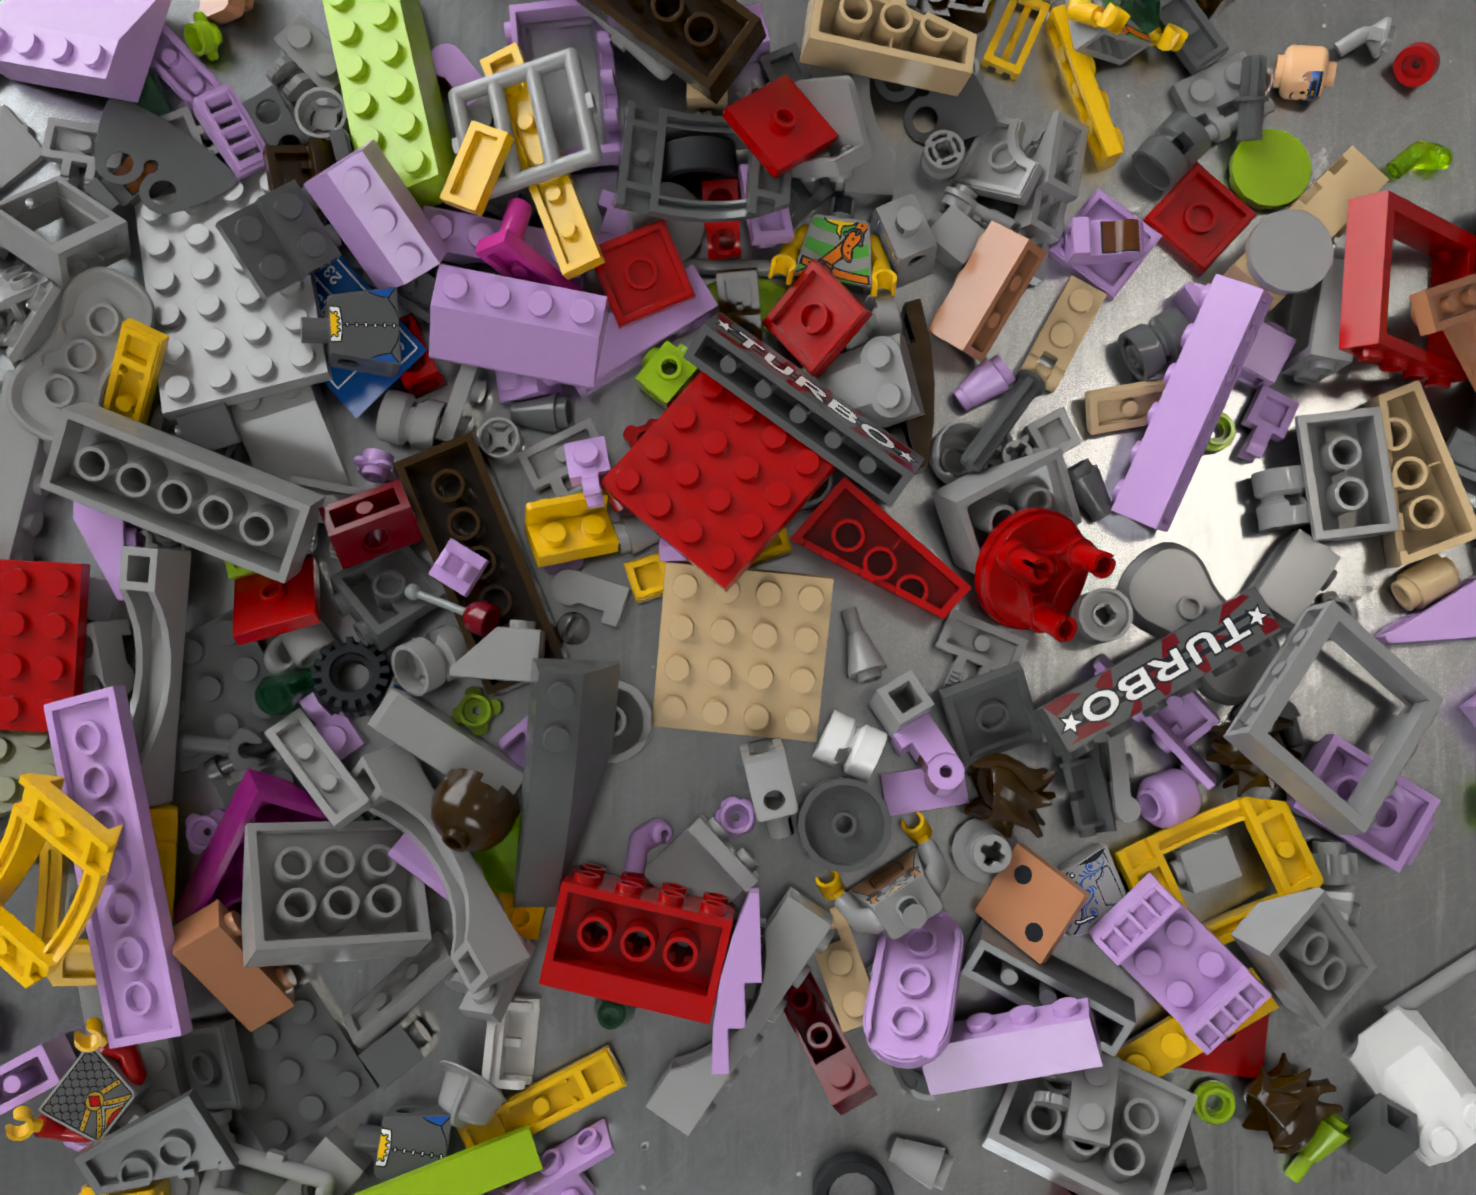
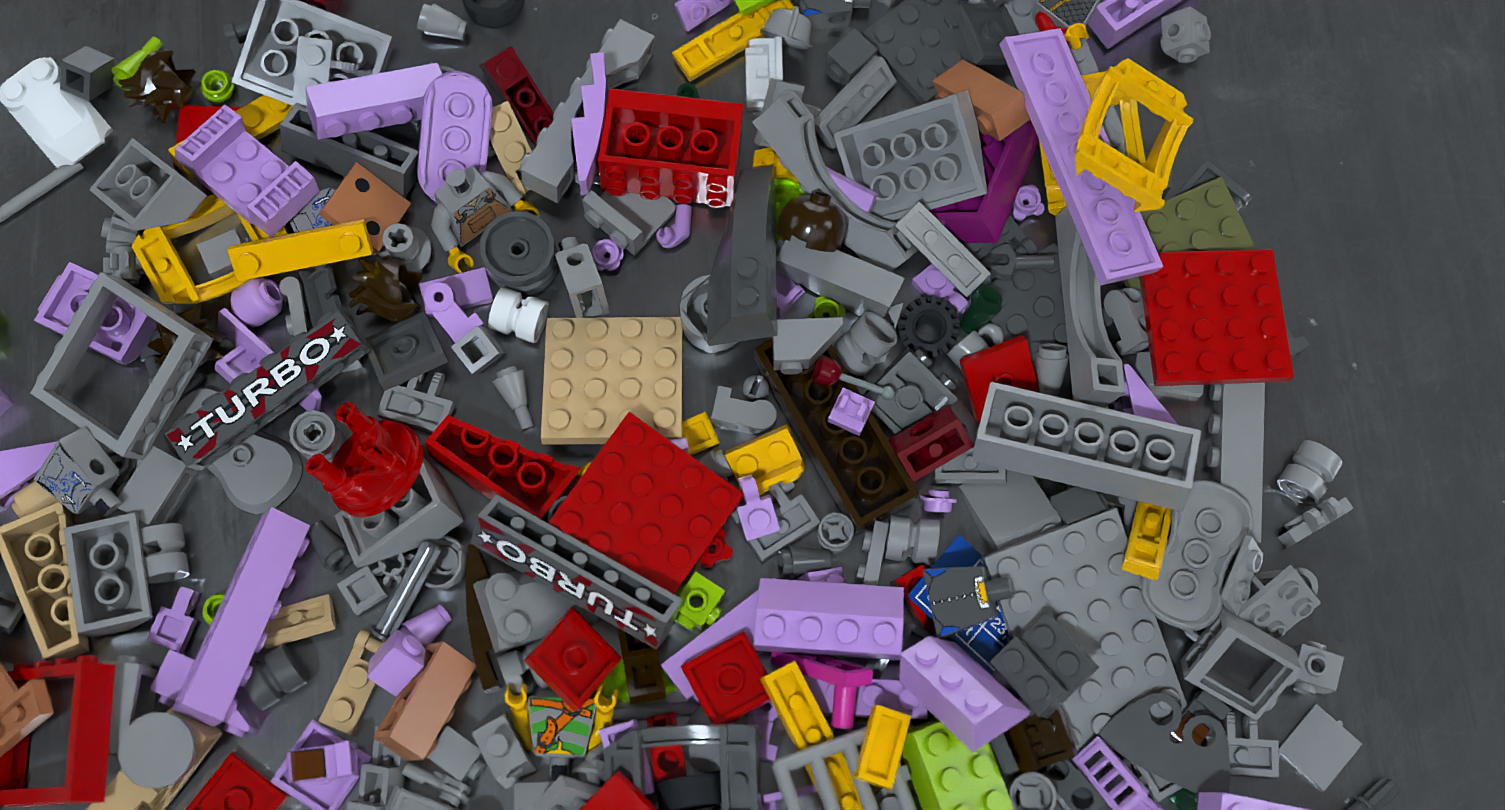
camera: 170 degrees right, 10 degrees down
none -> light grey torso [34,427,122,517]
none -> yellow plate [227,219,373,282]
none -> lavender brick [367,629,426,697]
none -> light grey plate [572,742,605,786]
none -> light grey cone [1035,343,1069,396]

